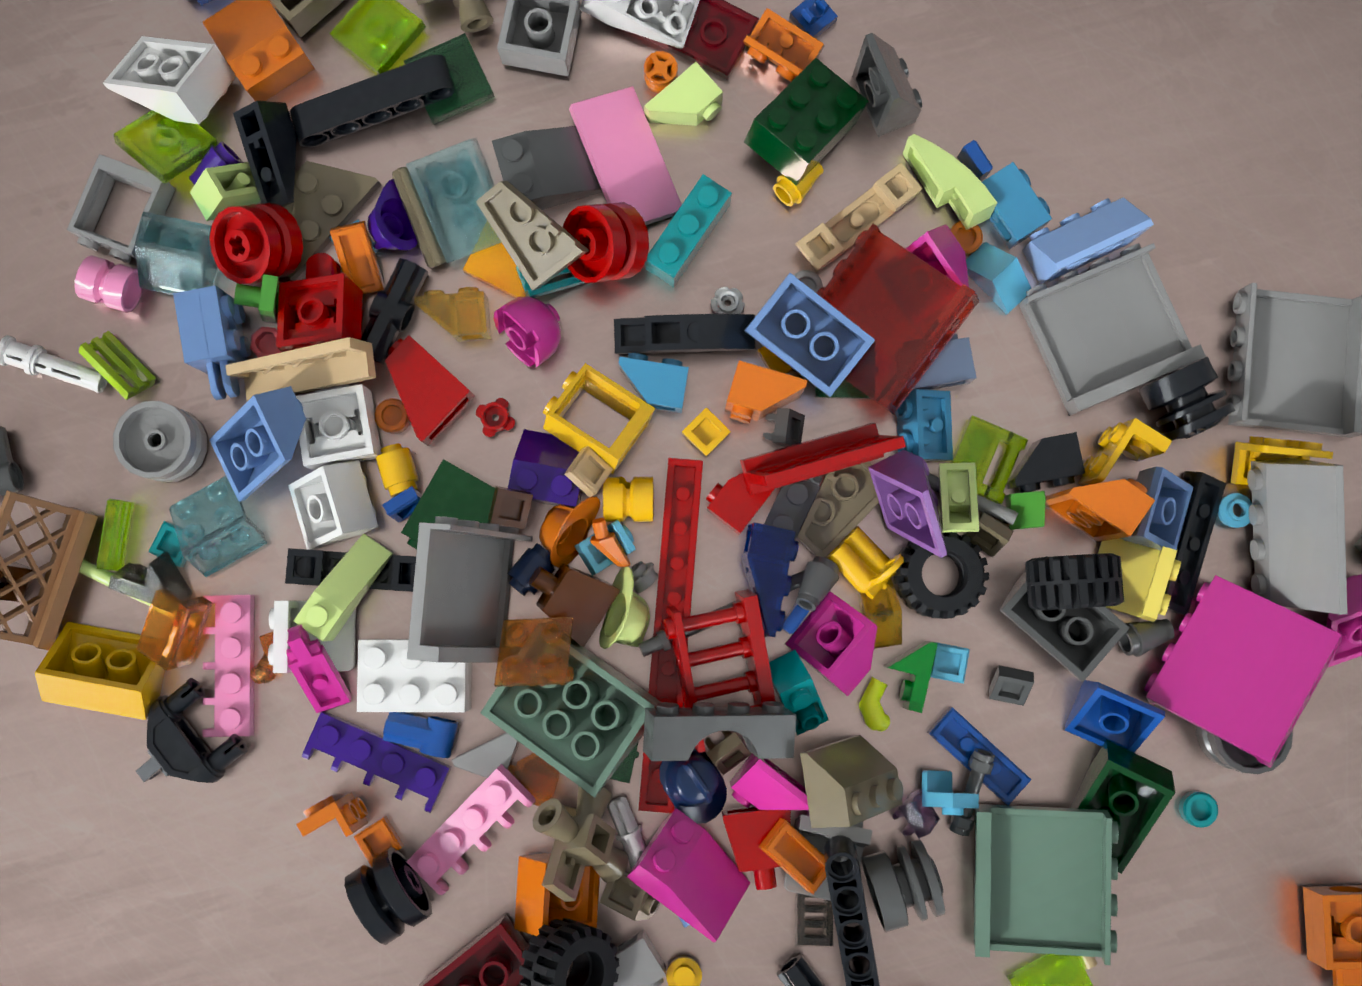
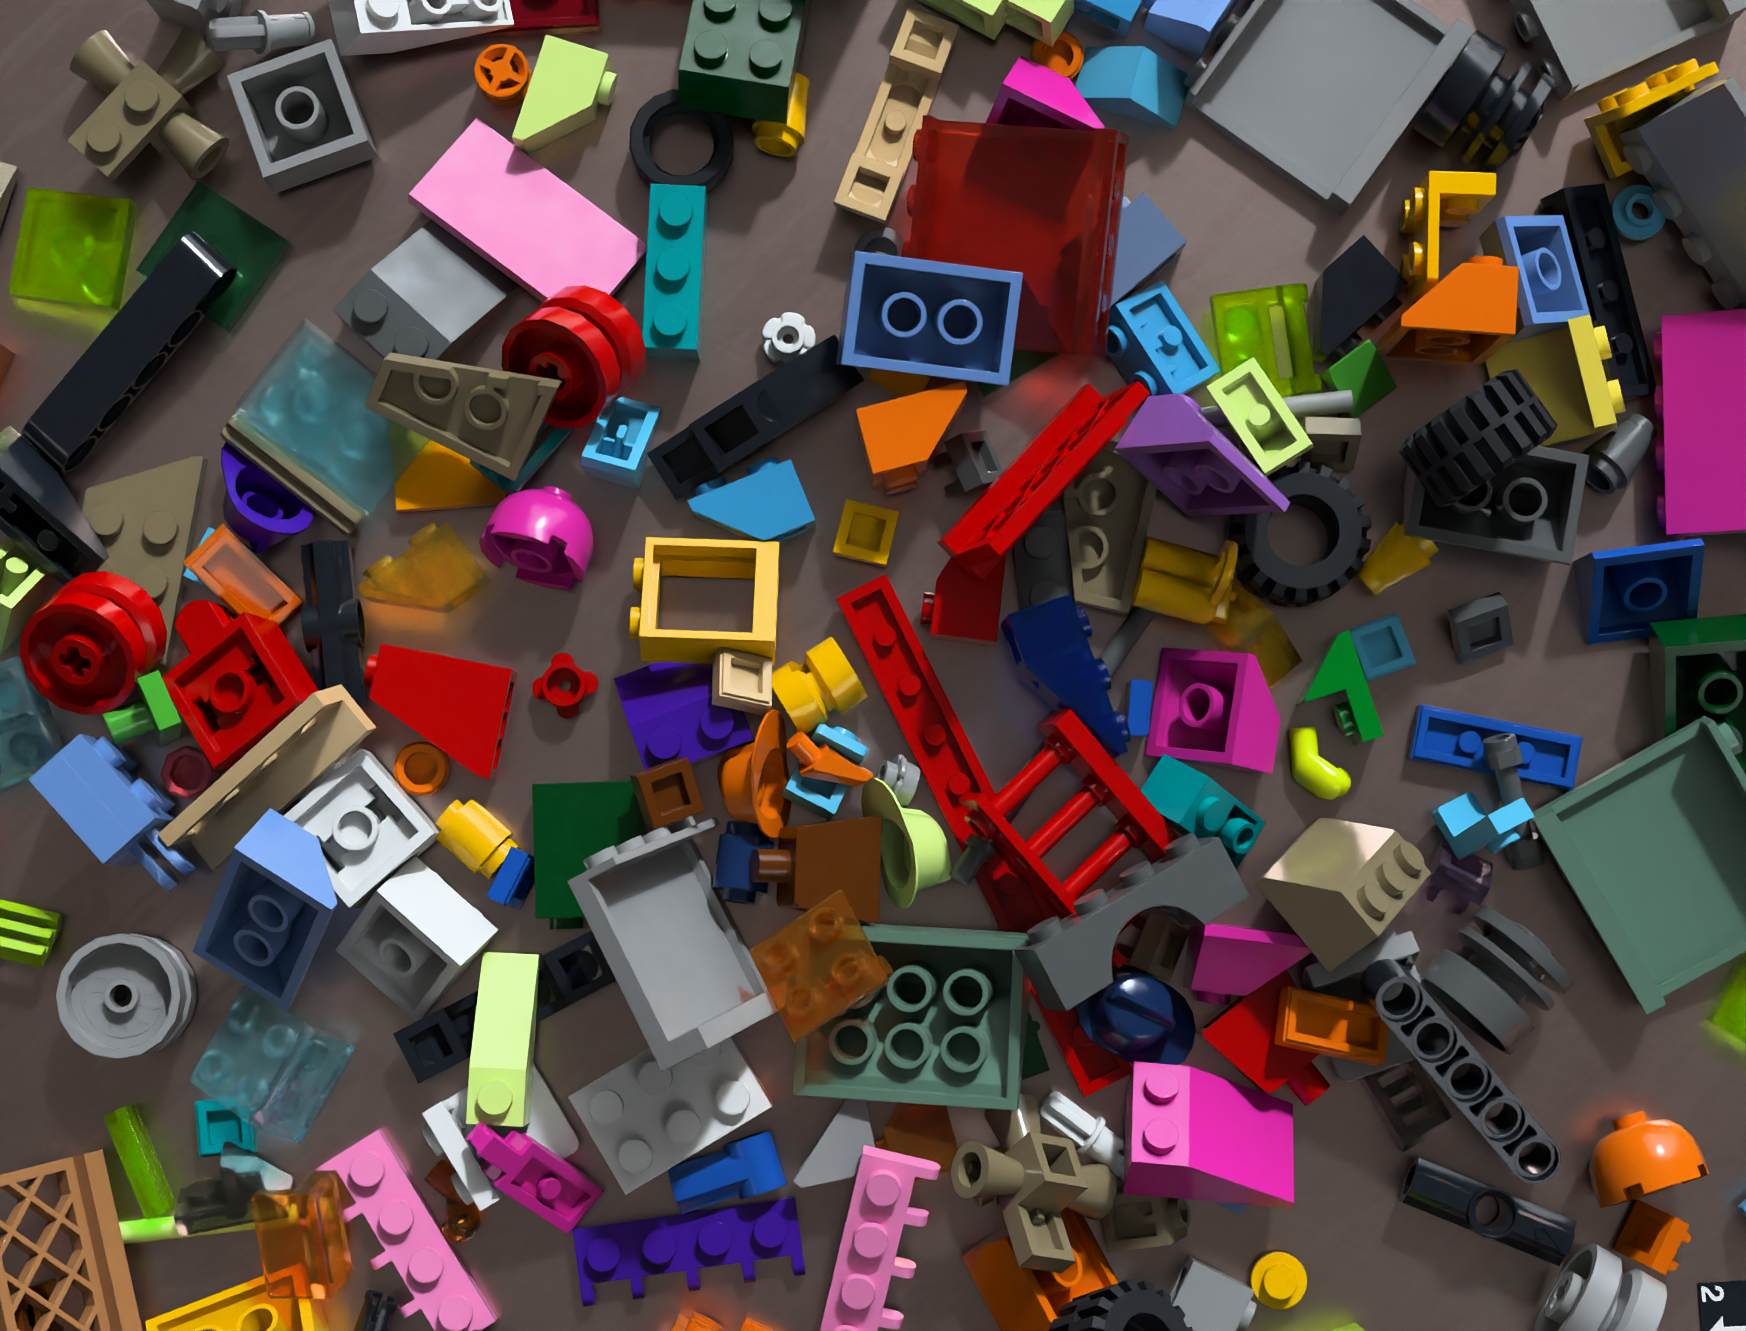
camera: 35 degrees left, 0 degrees up
dark grey cone [796,556,839,611] -> none
none -> medium azure slope [580,397,661,490]
none -> black tyre [629,89,734,193]
none -> yellow cone [1357,522,1439,596]

